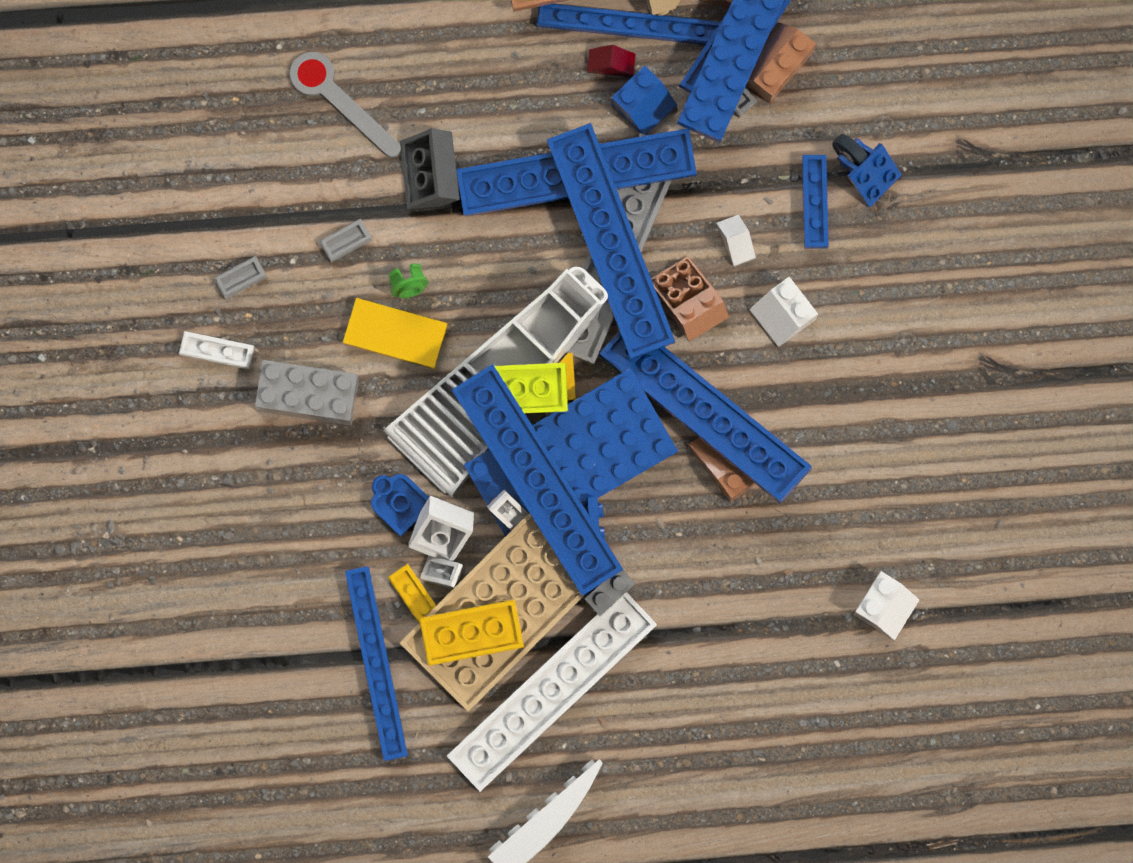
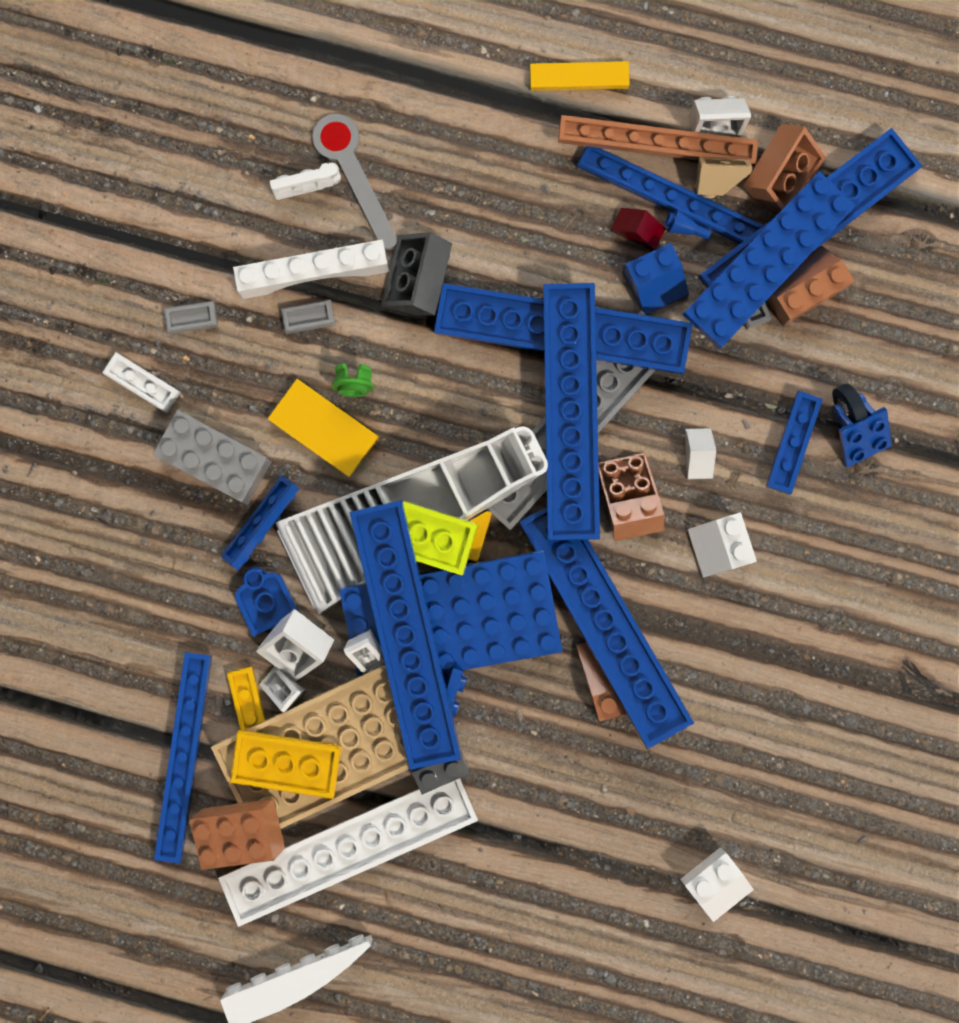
camera: 25 degrees right, 5 degrees up
none -> nougat brick [189,798,285,870]
none -> blue plate [221,475,300,570]
none -> white arch [233,239,389,299]
none -> white hinge [270,162,341,200]
none -> blue cone [664,209,711,240]

